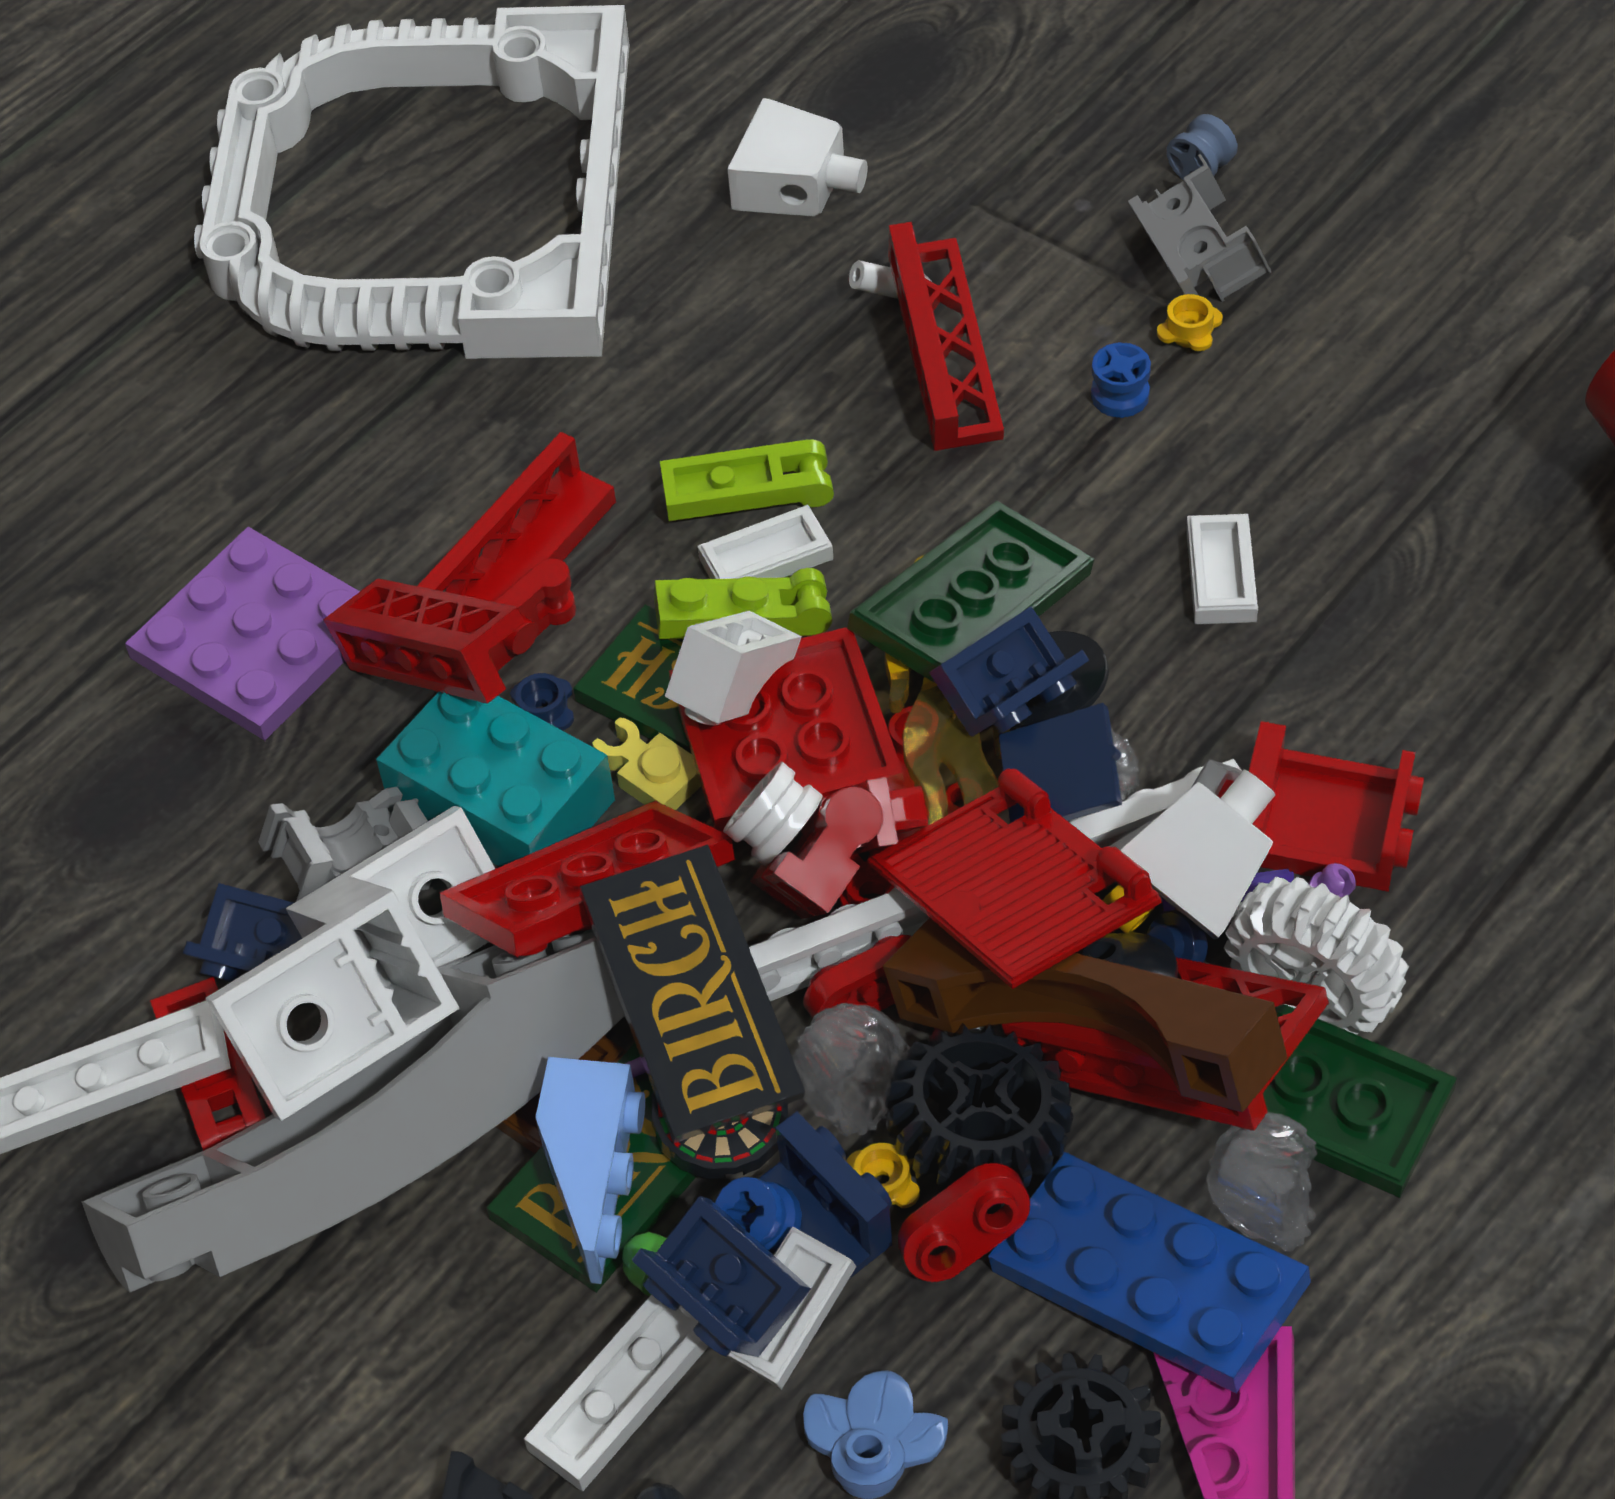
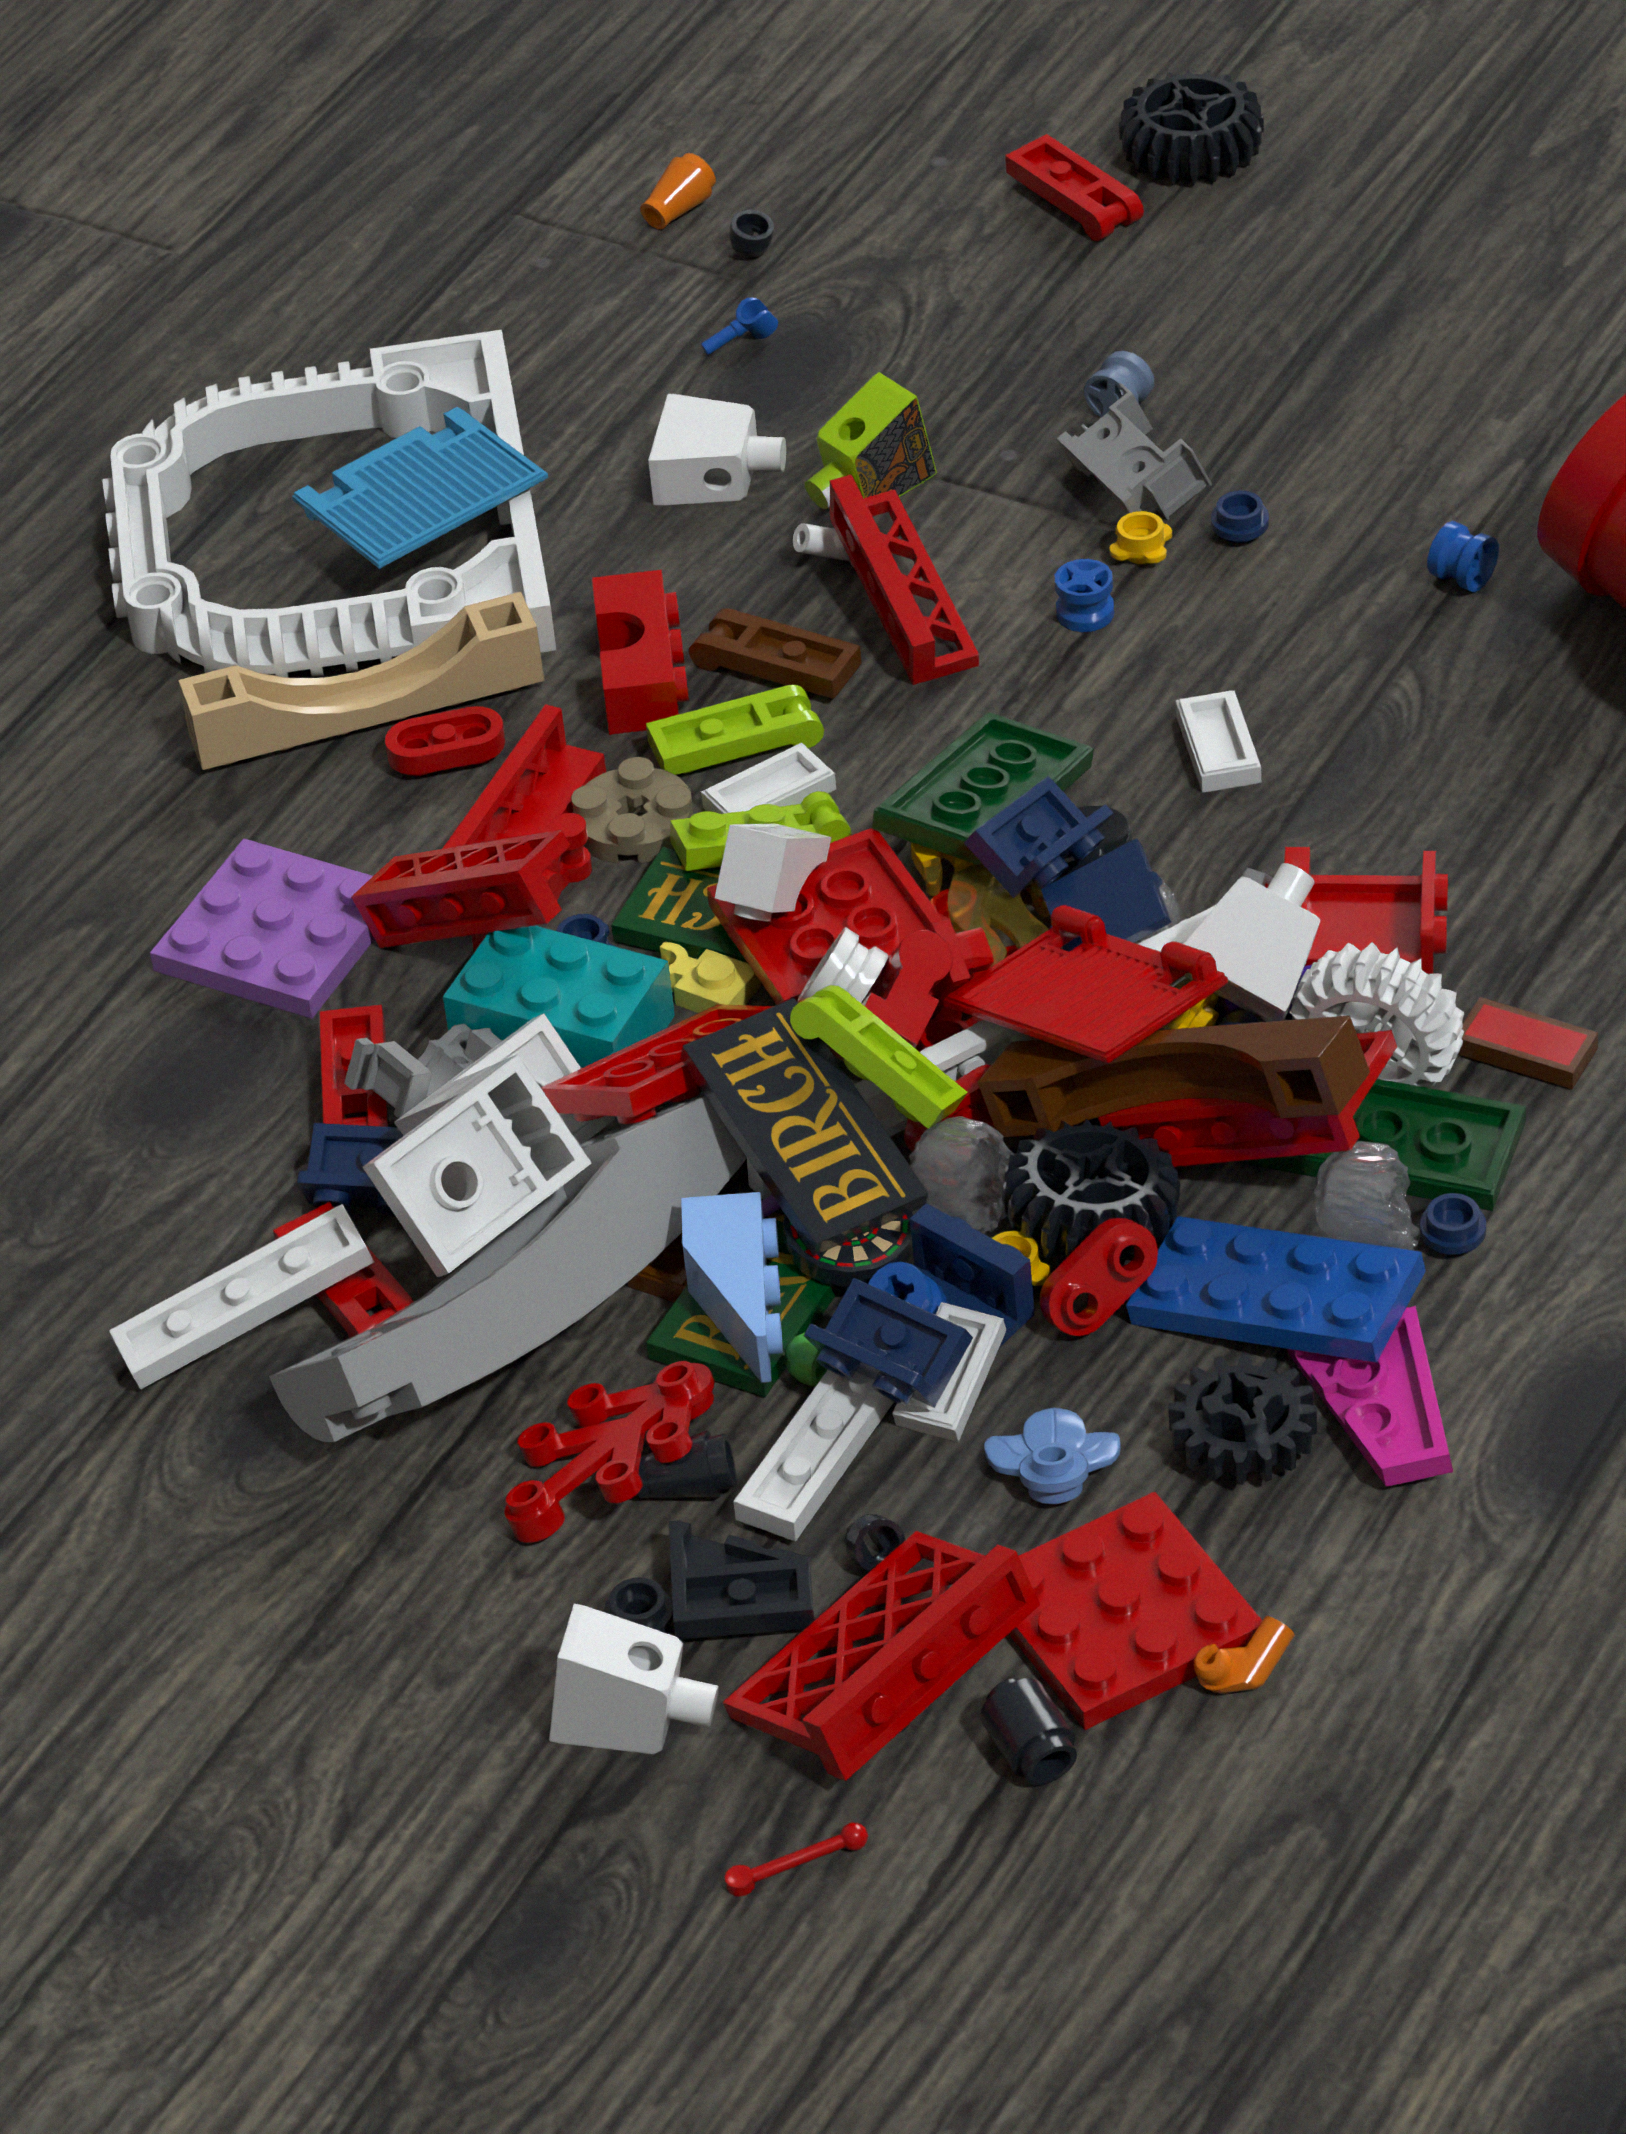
camera: 10 degrees left, 10 degrees down
none -> tan arch [178,592,544,770]
none -> dark azure window [292,407,548,569]
none -> red plate [320,1004,390,1127]
none -> red plate [385,706,505,776]
none -> red plant [504,1361,715,1543]
none -> dark tan plate [571,757,694,863]
none -> red arch [592,570,689,735]
none -> black cone [638,1430,737,1499]
none -> reddish brown plate [689,608,862,699]
none -> blue hand [701,298,778,355]
none -> lime plate [790,985,968,1129]
none -> torso [805,372,937,509]
none -> dark blue plate [1211,491,1269,543]
none -> dark blue plate [1420,1193,1486,1254]
none -> blue wheel [1427,521,1499,592]
none -> tile [1458,997,1598,1089]

